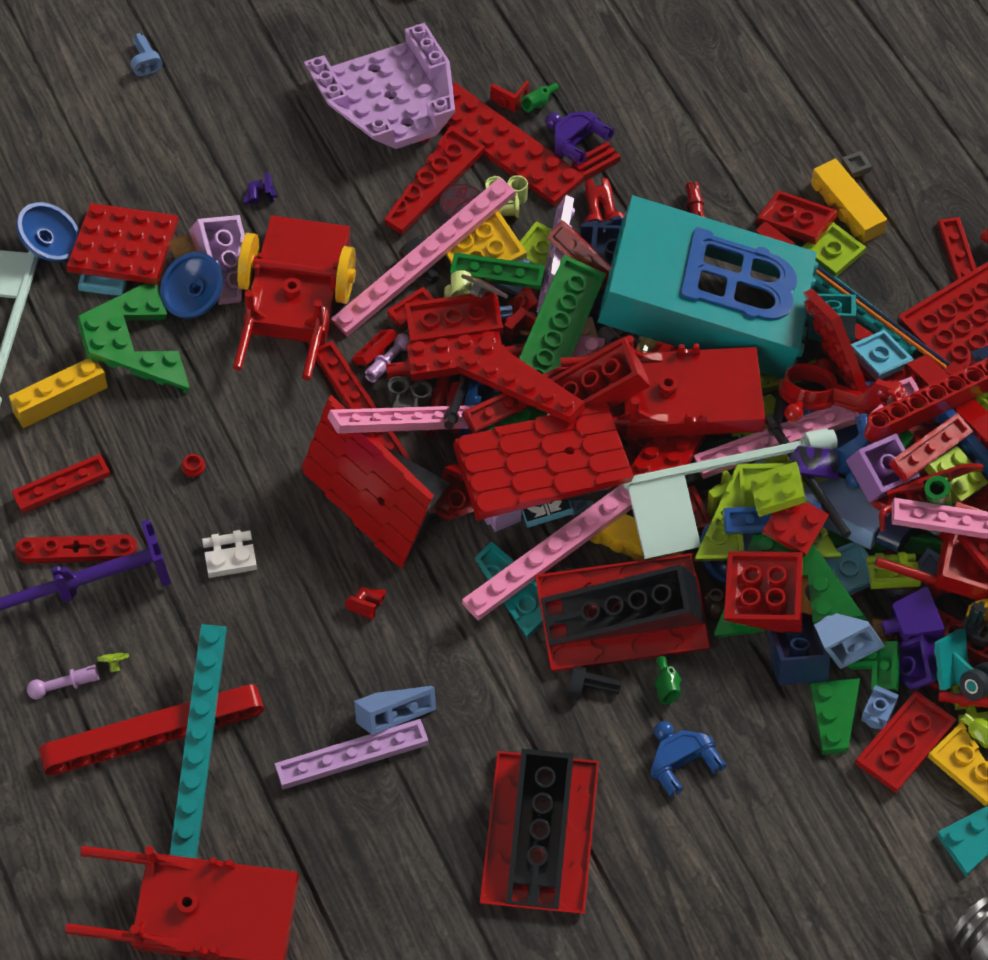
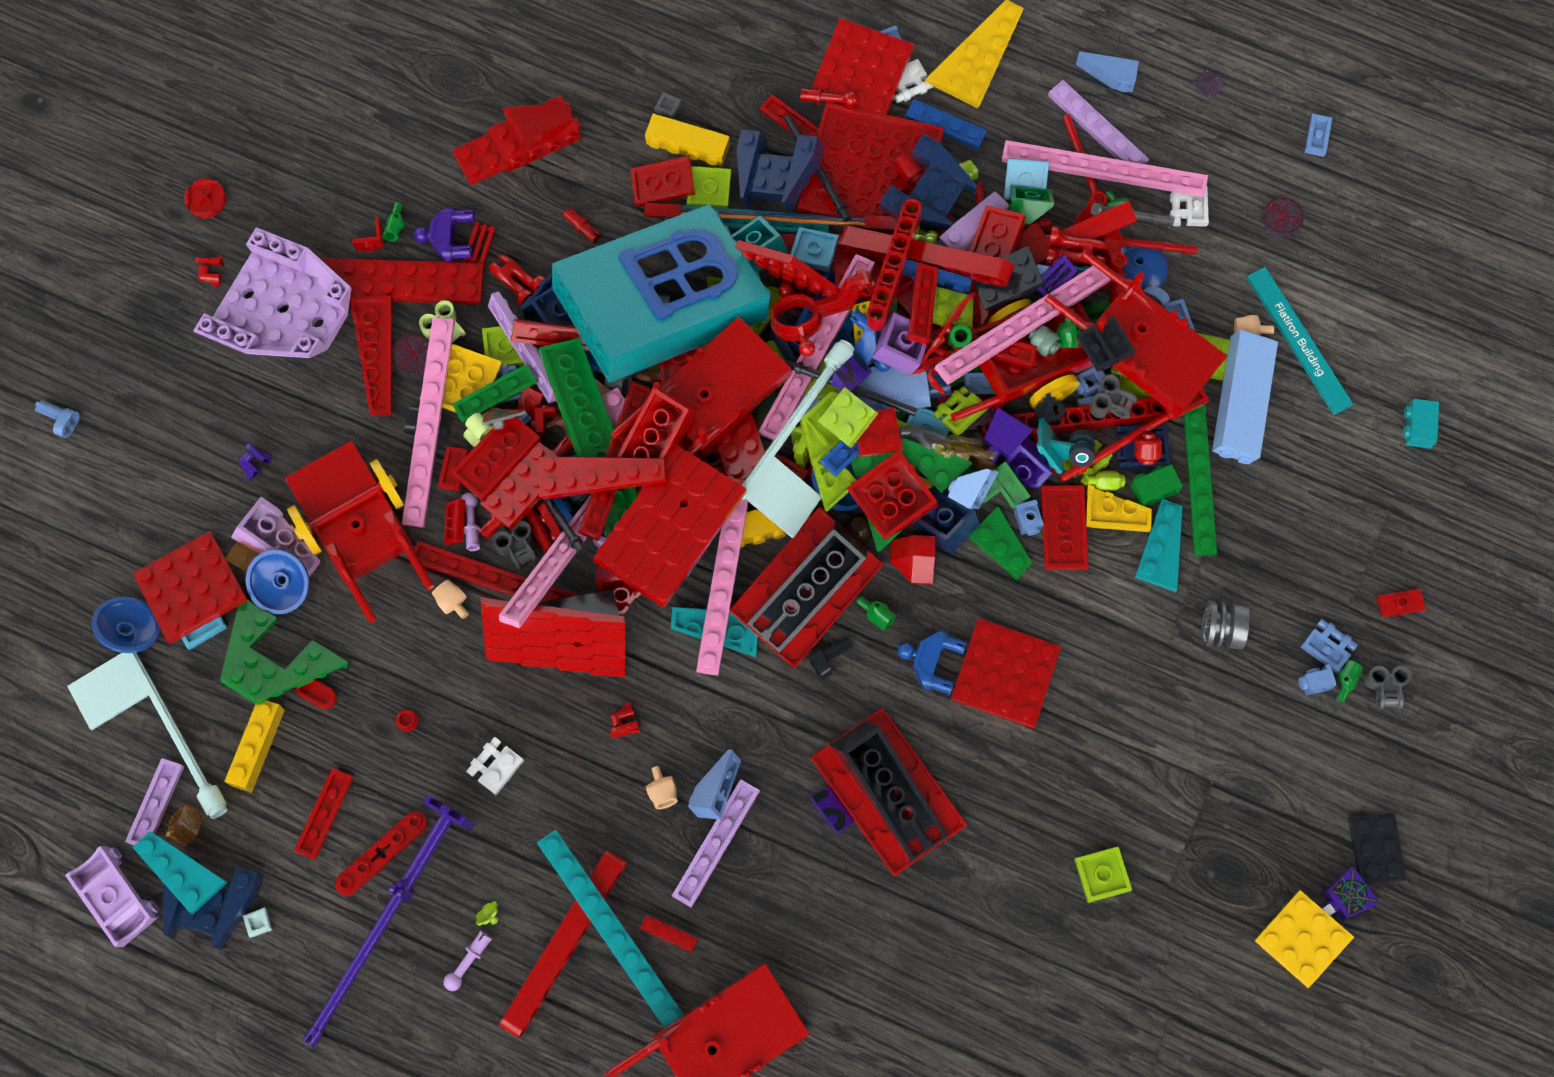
camera: 40 degrees left, 15 degrees up
none -> red piece [195,256,224,288]
none -> red tile [295,679,337,710]
none -> light nougat piece [432,580,469,619]
none -> red wedge [452,96,581,186]
none -> red piece [640,915,698,953]
none -> light nougat piece [646,766,678,809]
none -> dark blue wedge [737,129,824,212]
none -> black bar [784,115,851,222]
none -> dark purple slope [810,786,855,835]
none -> red slope [890,535,935,585]
none -> piece [899,427,995,460]
none -> red plate [951,618,1061,729]

